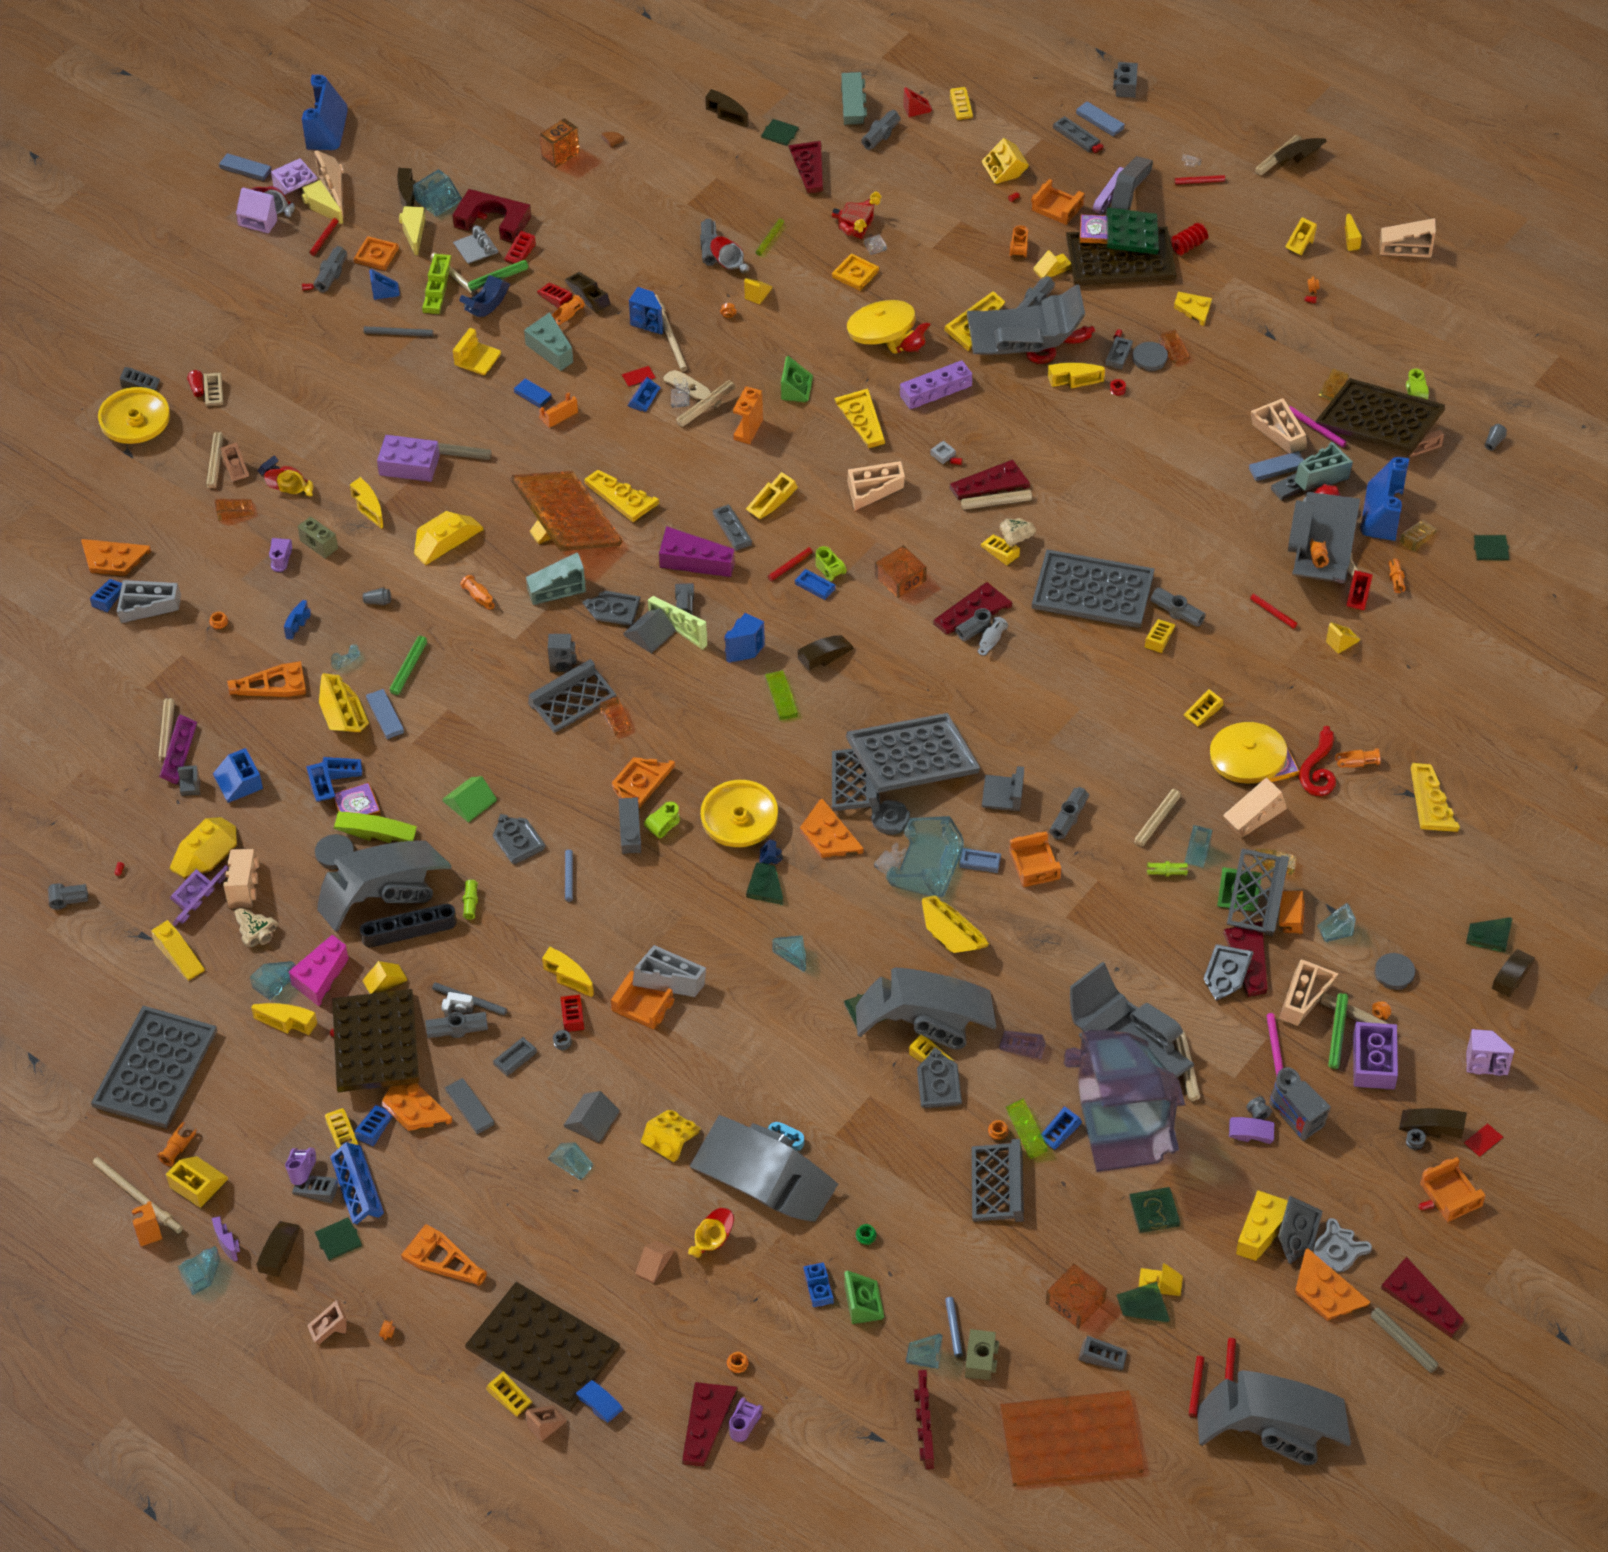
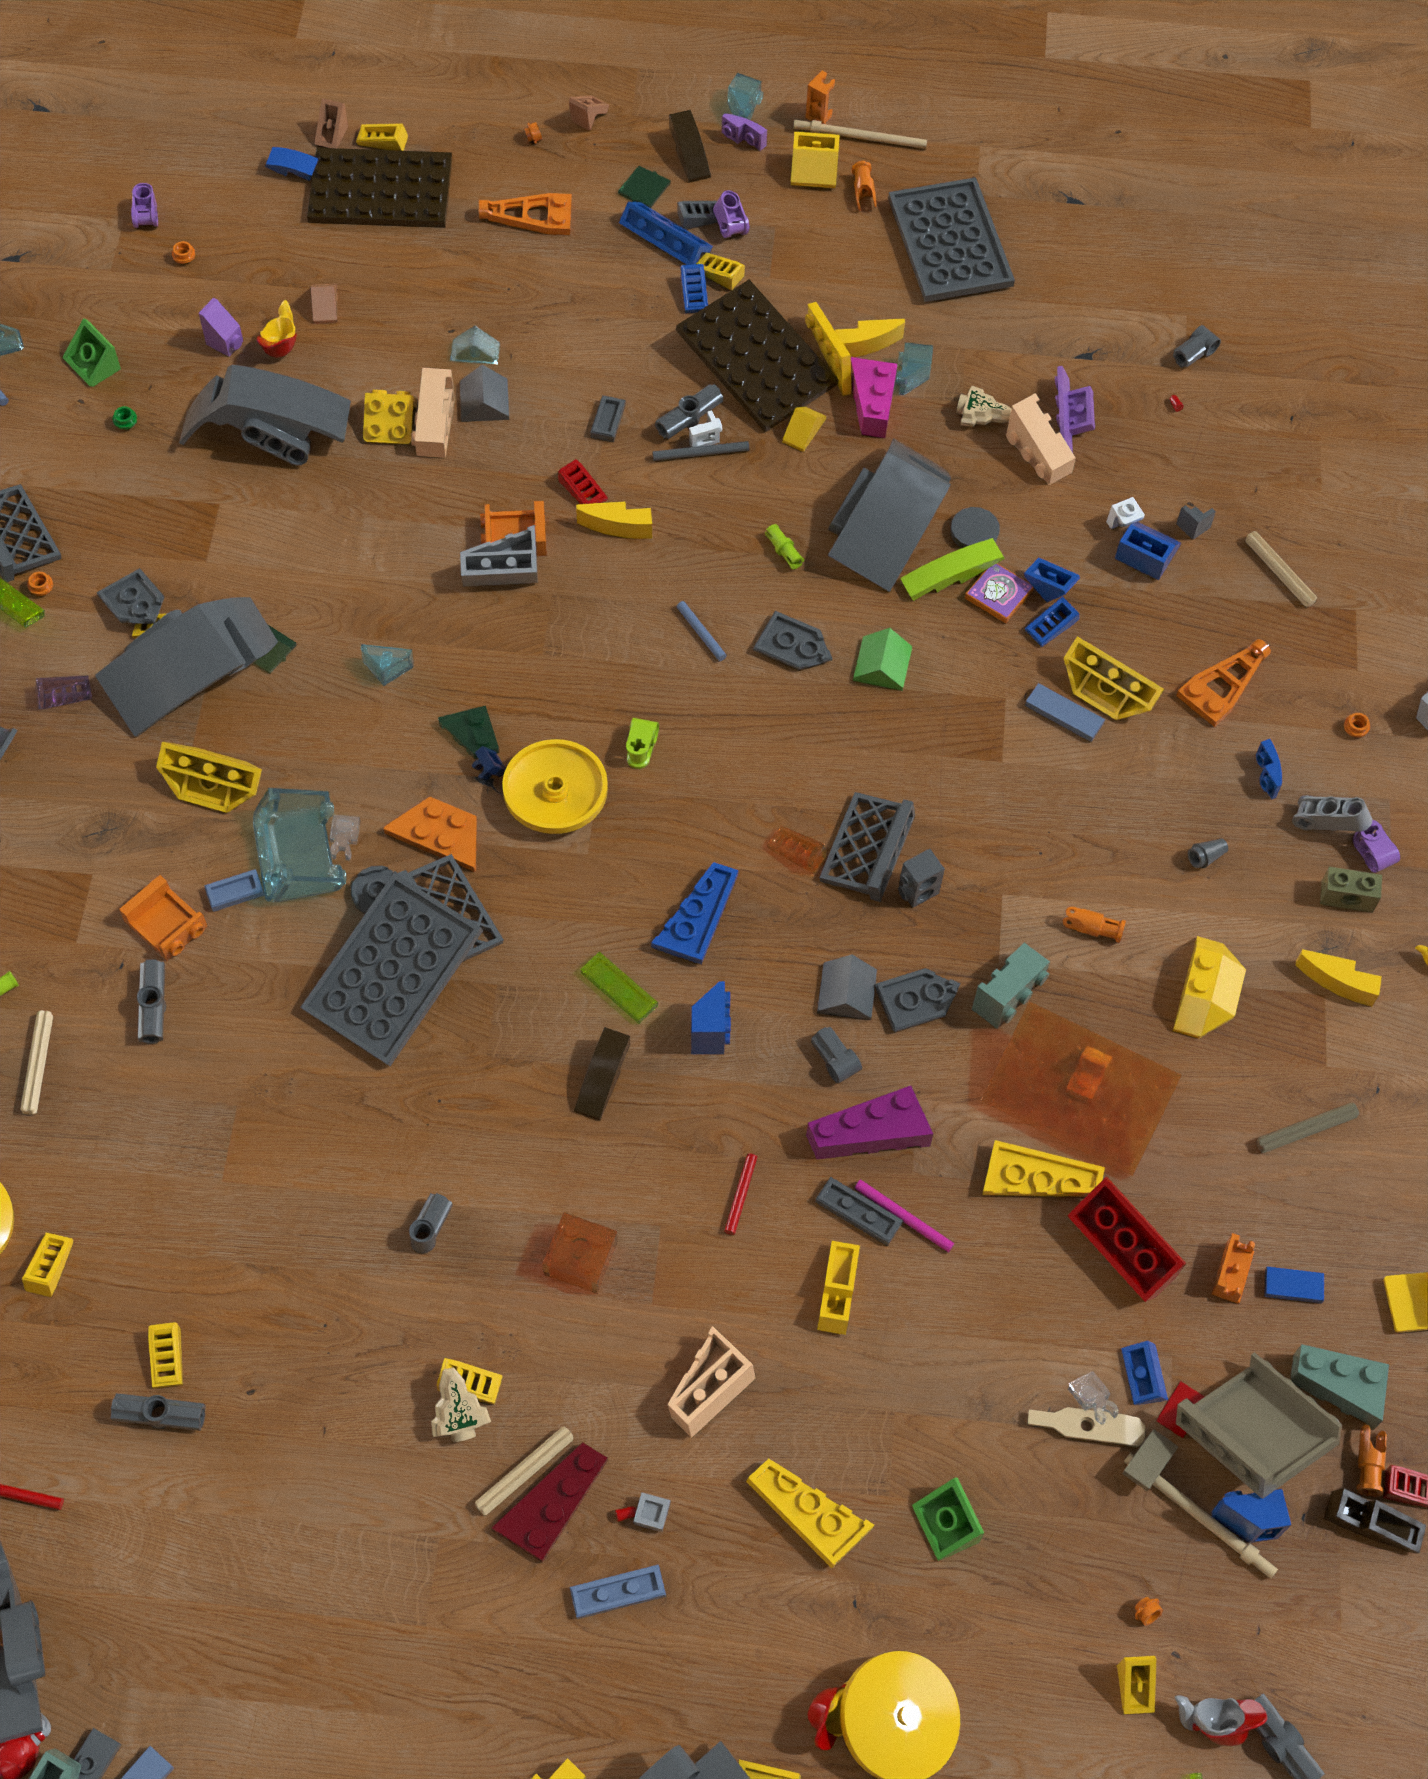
camera: 145 degrees right, 10 degrees up
yellow slope [151,920,205,981] -> none
magenta tile [159,714,197,785] -> none
yellow wedge [169,817,237,879] -> none
clear light blue piece [331,644,360,670] -> none
black beam [360,904,457,948] -> none
medium lavender brick [377,435,440,482] -> none
orange wing [382,1083,452,1131] -> none
bright green axle [390,635,427,695] -> none
dark grey tile [445,1078,494,1134] -> none
dark grey bush [553,1030,572,1050] -> none
orange wing [612,757,675,809] -> none
dark grey slope [619,797,641,854] -> none
yellowish green wing [648,596,707,650] -> none
tan axle [676,380,735,427] -> none
dark red wing [682,1382,738,1467] -> none
orange panel [733,386,763,444] -> none
medium azure beam [768,1122,804,1151] -> none
blue tile [795,569,835,600] -> none
blue slope [803,1262,834,1307] -> none
lime piece [815,546,847,582] -> none
medium lavender brick [900,360,972,409] -> none
dark red wing [933,582,1012,635] -> none
light grey piece [978,617,1008,656] -> none
dark grey bracket [982,766,1025,811] -> none
dark grey plate [1031,549,1155,628] -> none
none -> medium lavender slope [199,298,243,357]
none -> light nougat wedge [411,367,455,458]
none -> sand blue tile [570,1565,666,1619]
none -> blue wing [651,862,738,965]
none -> yellow wing [805,302,852,396]
none -> dark pink bar [854,1179,955,1253]
none -> red slope [1067,1177,1186,1302]
none -> white bracket [1106,497,1145,529]
none -> dark tan slope [1122,1429,1178,1492]
none -> dark tan panel [1176,1352,1342,1499]
none -> light grey piece [1292,795,1373,832]

